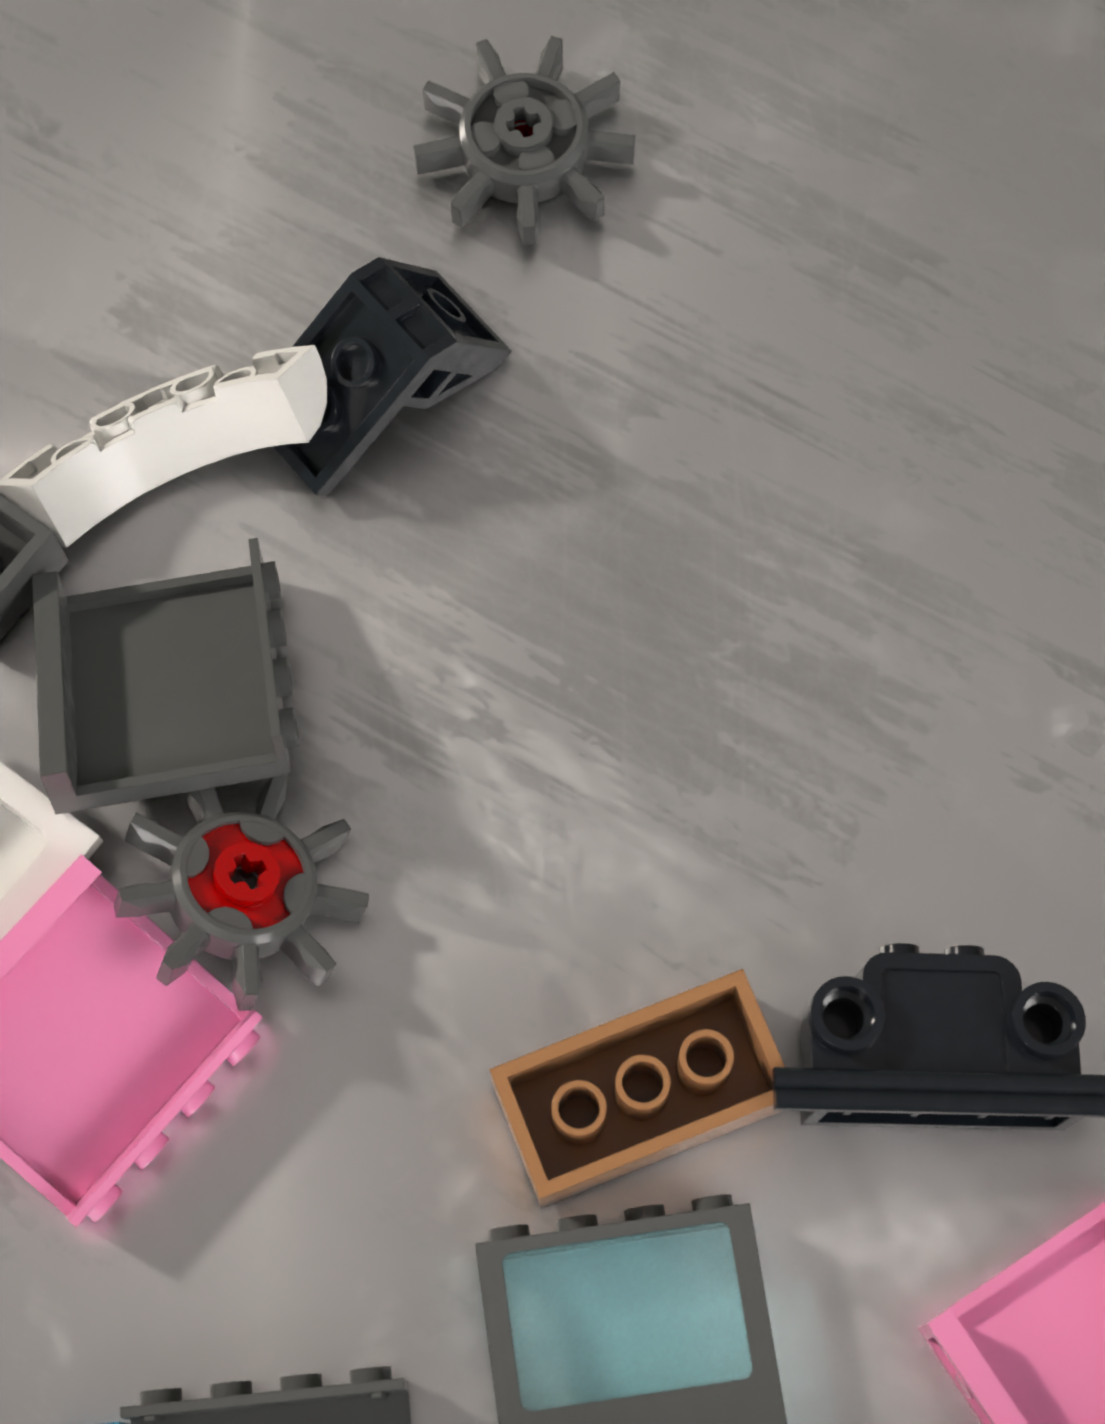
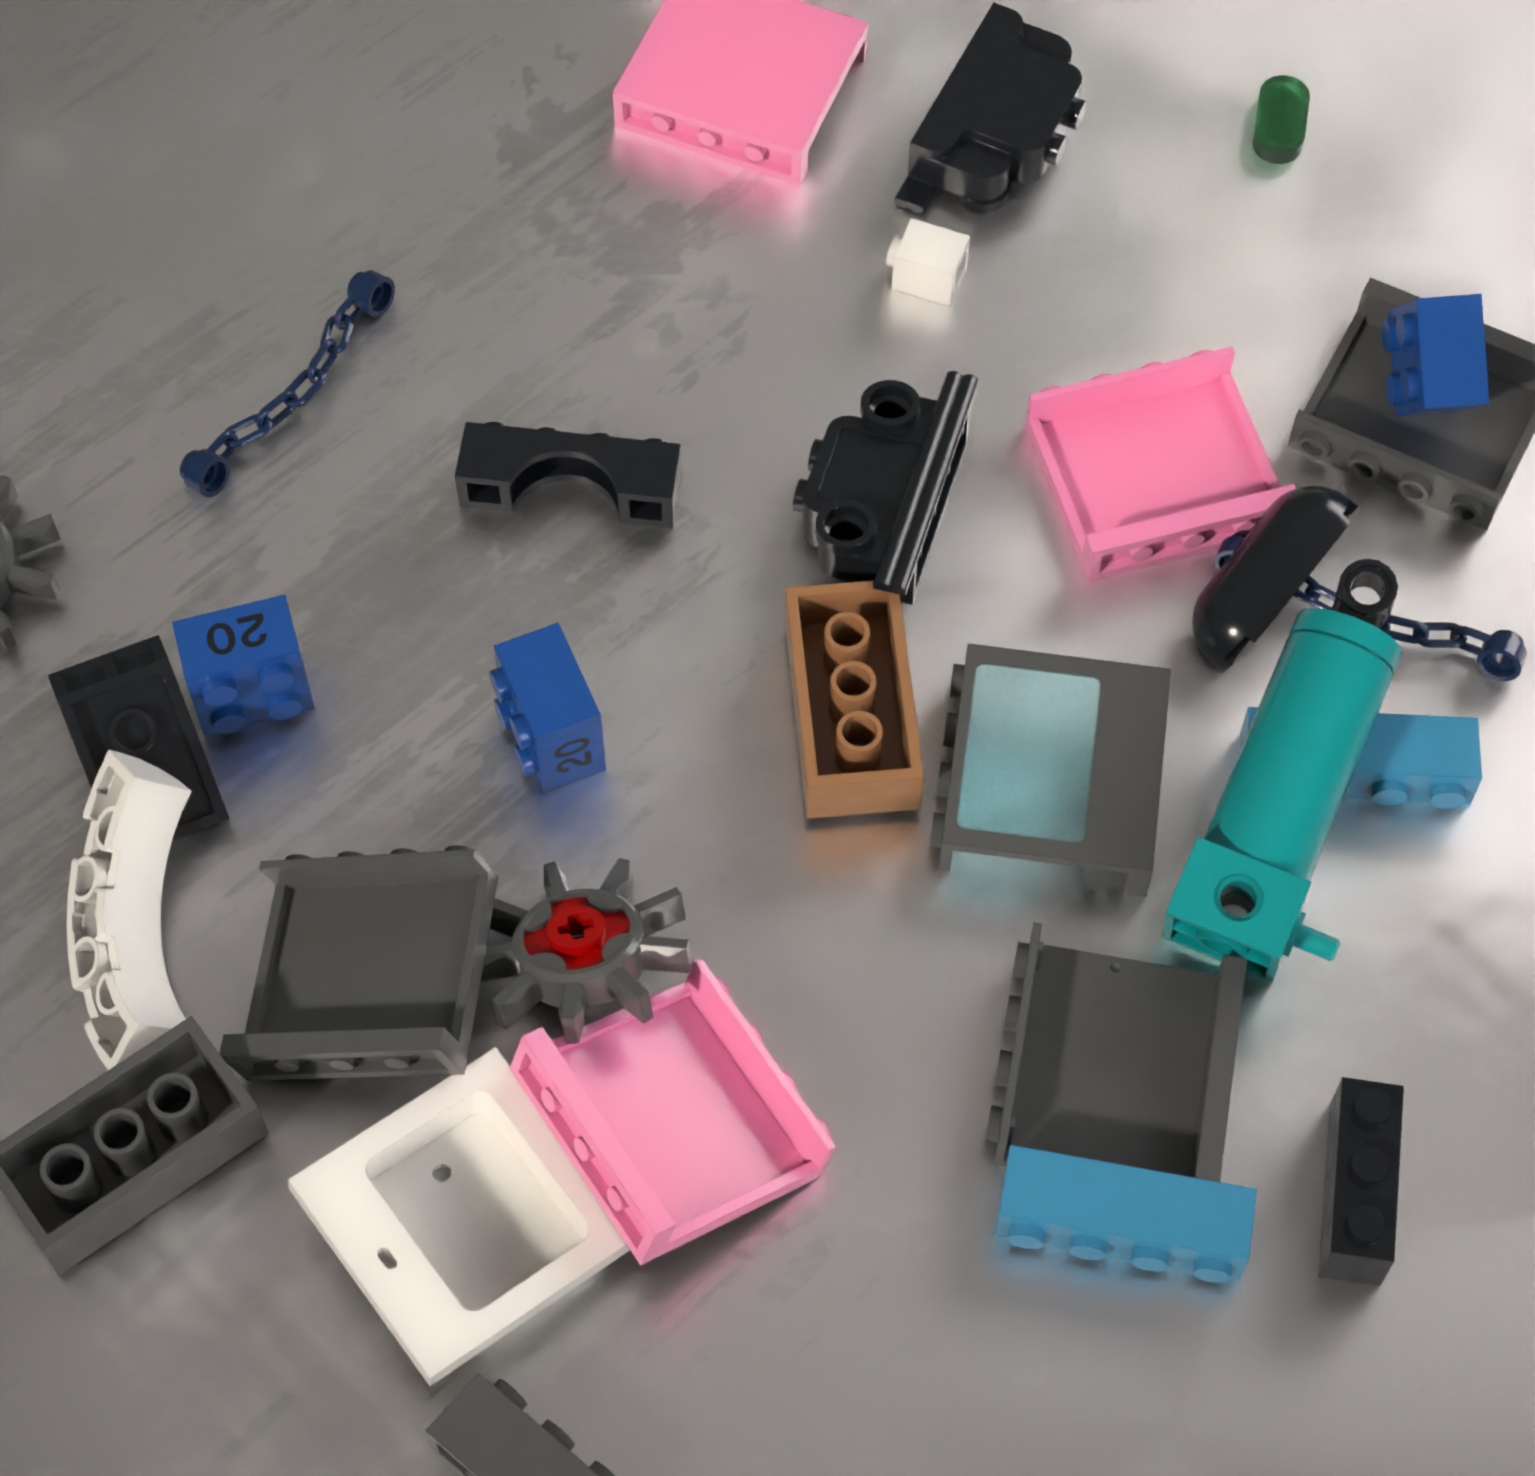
camera: 75 degrees left, 10 degrees down
none -> blue brick [172,595,315,736]
none -> dark blue piece [180,270,395,497]
none -> black arch [455,422,682,528]
none -> blue brick [489,622,606,794]

